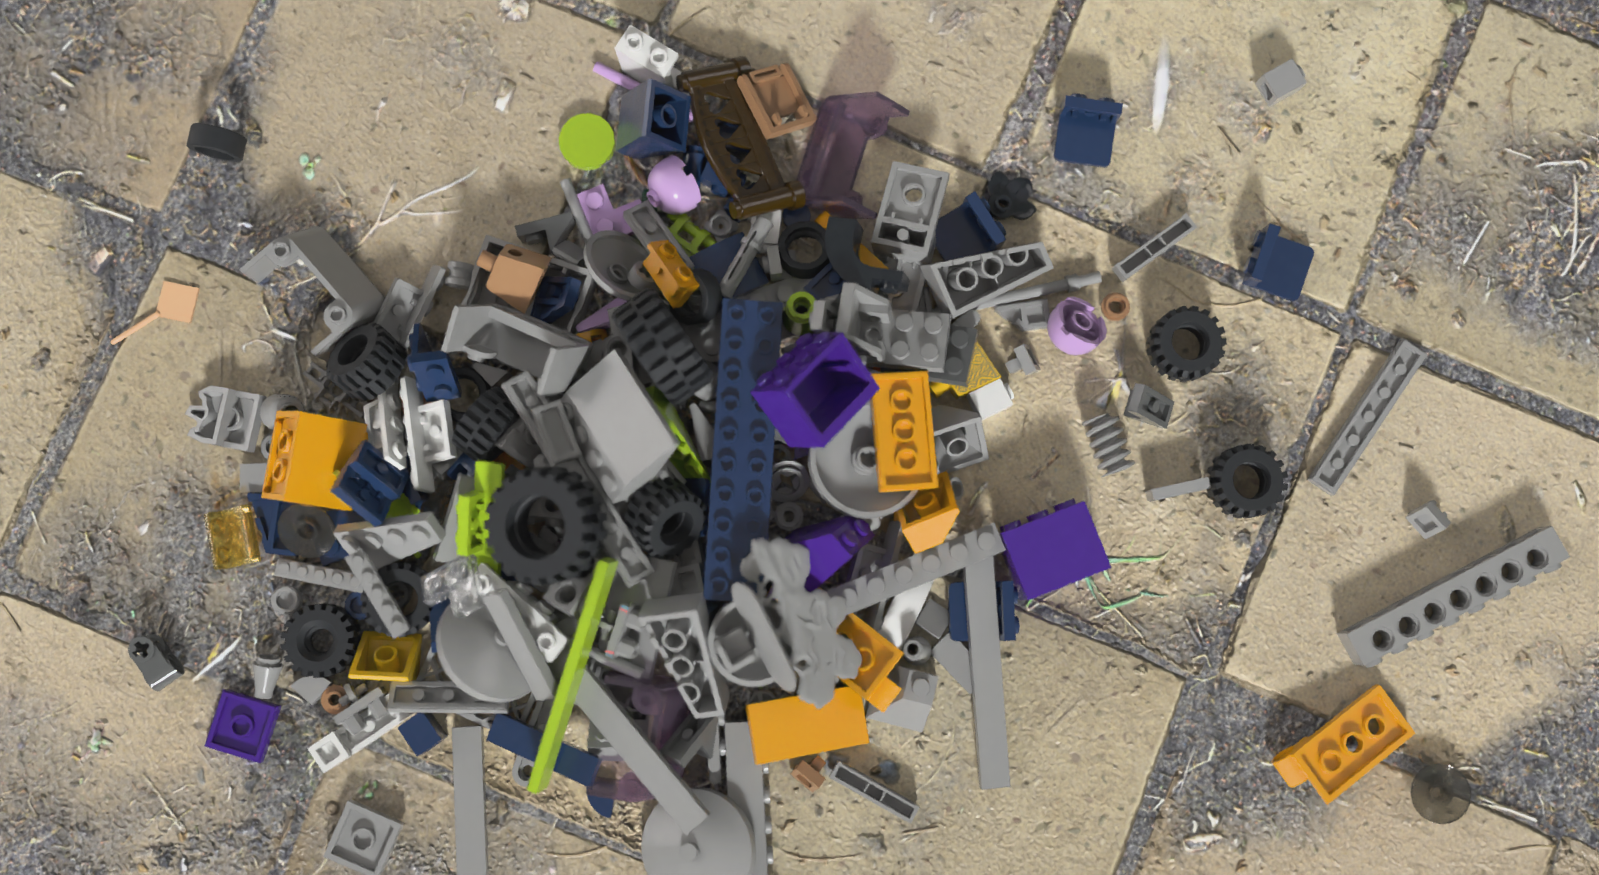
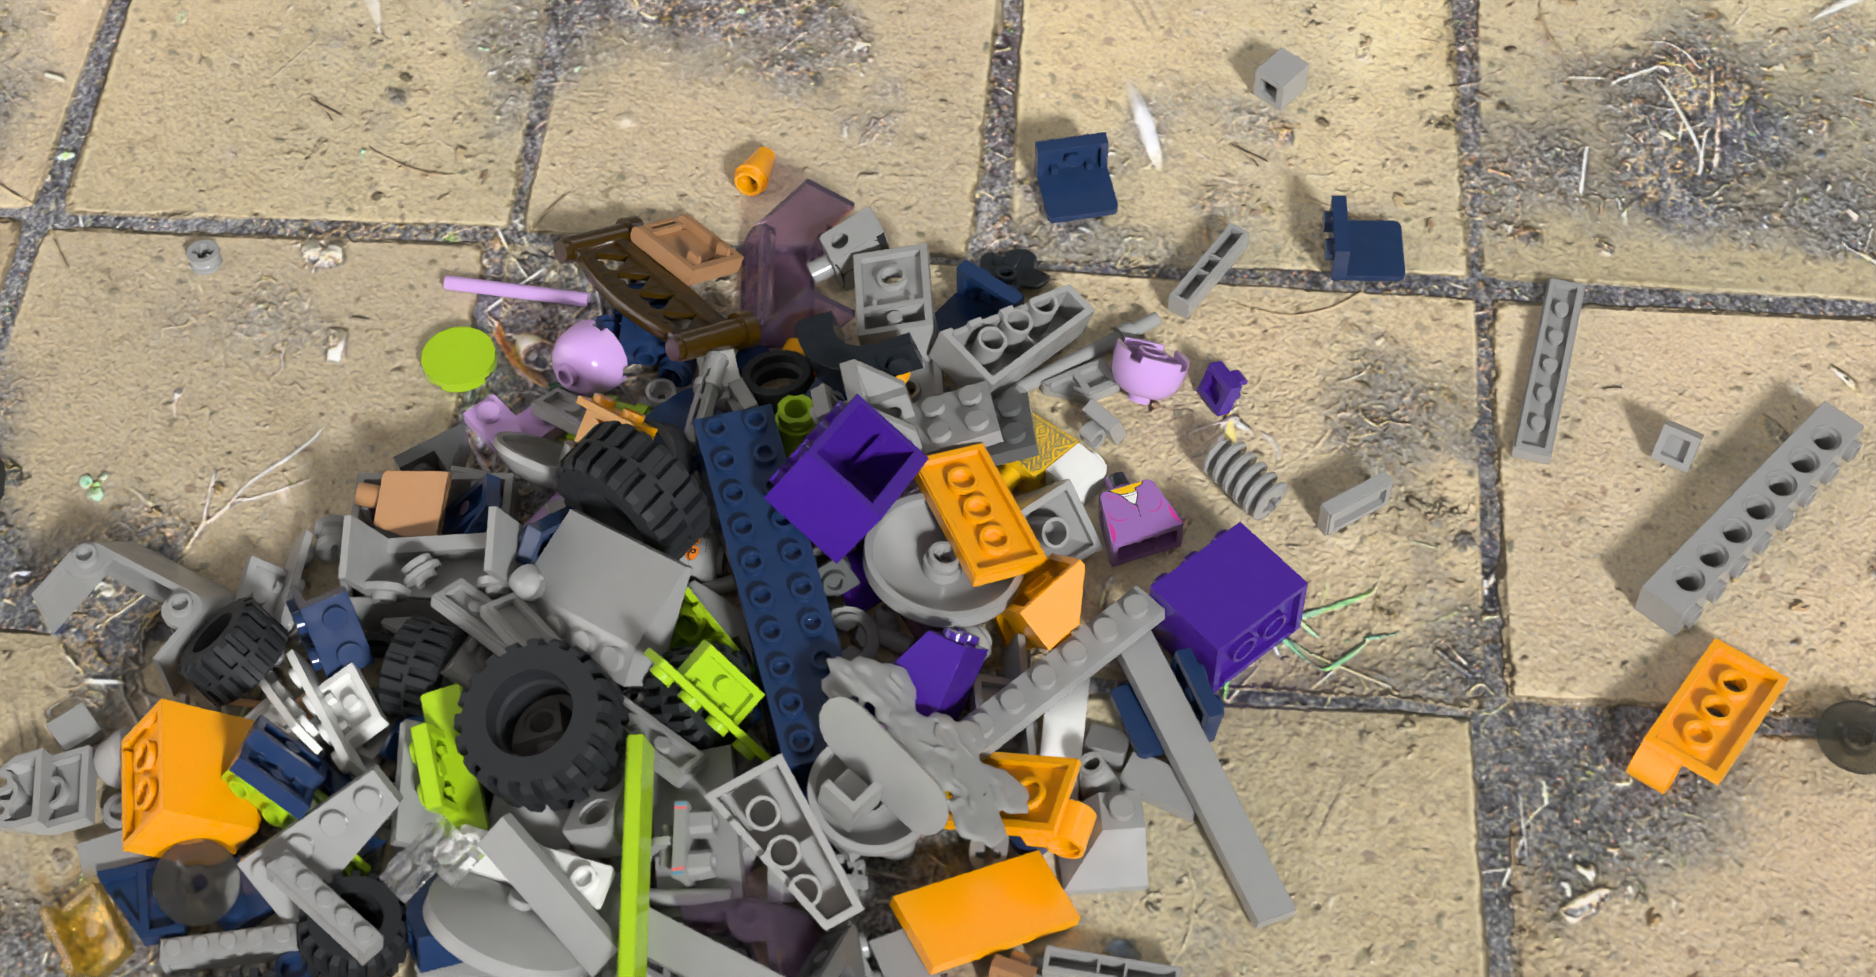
camera: 20 degrees left, 30 degrees down
light grey bar [560,178,593,245] -> none
white panel [614,25,681,90] -> none
dark blue slope [616,78,691,159] -> none
medium nougat plate [1101,293,1130,321] -> none
dark grey slope [1124,383,1175,429] -> none
black tyre [1146,306,1227,382] -> none
black tyre [1207,444,1288,518] -> none
none -> light grey tile [46,702,106,752]
none -> light grey plate [401,553,441,589]
none -> light grey hinge [508,564,546,601]
none -> dark blue plate [516,506,574,565]
none -> lime bracket [643,639,772,762]
none -> light orange cone [734,146,776,196]
none -> light grey torso [806,206,890,291]
none -> medium lavender torso [1098,472,1184,567]
none -> dark purple tile [1197,361,1248,416]

